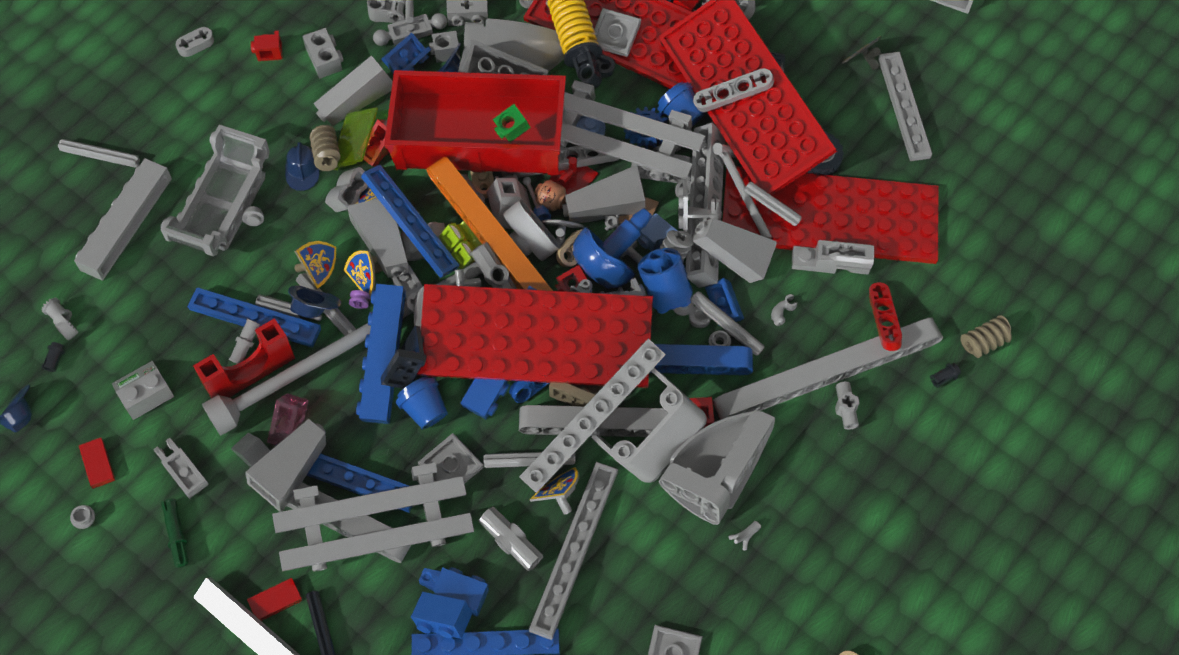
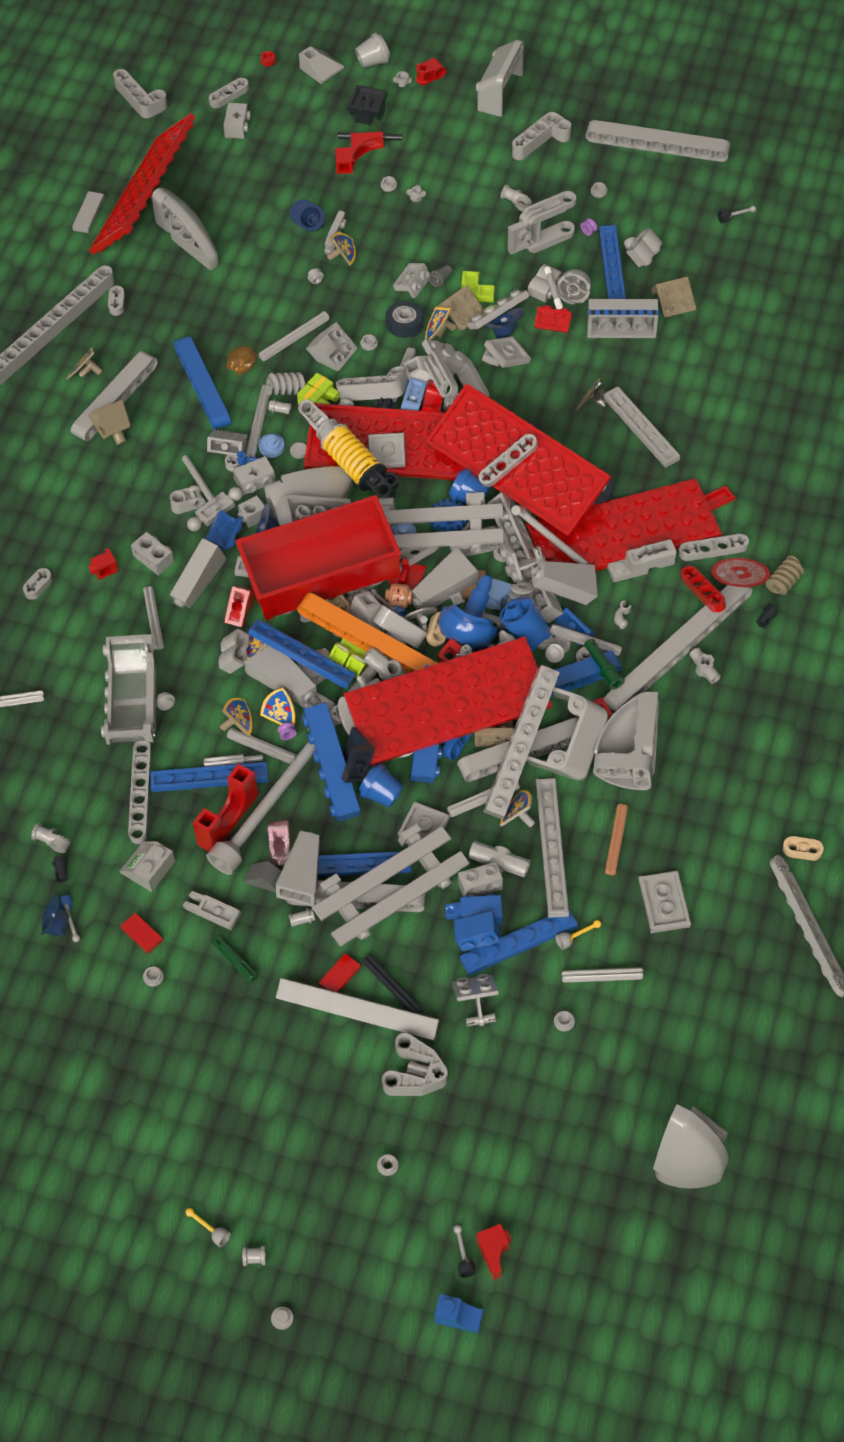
camera: 20 degrees left, 5 degrees down
light grey brick [74,159,172,281] -> none
light grey pin [229,319,260,364] -> none
dark blue piece [285,142,319,191] -> none
dark blue piece [288,285,341,318] -> none
dark tan piece [310,125,341,171] -> none
clear neon green piece [334,107,378,170] -> none
green brick [493,104,531,143] -> none
light grey bar [729,521,761,551] -> none
light grey axle [744,182,802,226] -> none
none -> hinge [59,895,80,942]
none -> light grey beam [128,739,152,844]
none -> light grey axle [143,586,164,650]
none -> light grey pin [289,908,315,927]
none -> light grey brick [458,862,503,897]
none -> light grey plate [545,644,564,663]
none -> dark green pin [584,639,625,690]
none -> nougat axle [605,804,628,876]
none -> light grey beam [678,534,749,561]
none -> red tile [704,485,736,511]
none -> red piece [711,558,770,587]

